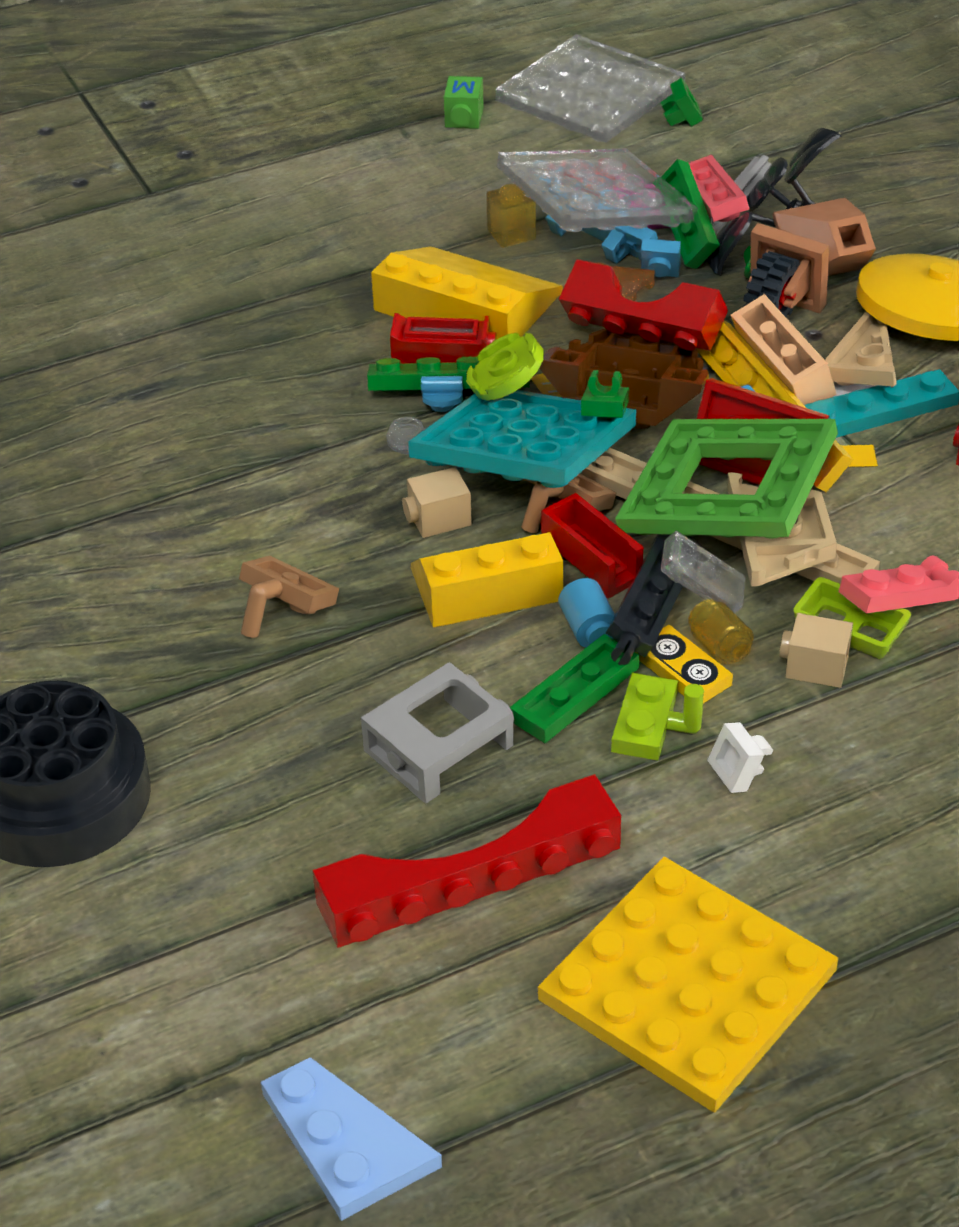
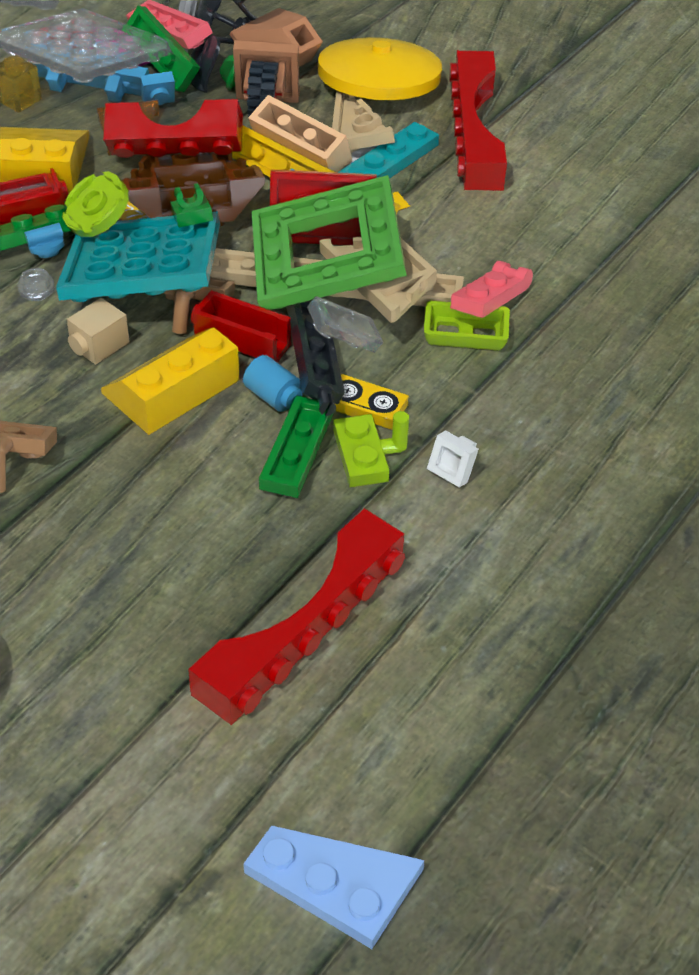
camera: 30 degrees left, 5 degrees up
light grey window [361,662,514,804] -> none
yellow plate [538,856,838,1113] -> none
clear yellow brick [688,599,754,665] -> none
tan brick [779,613,853,688] -> none

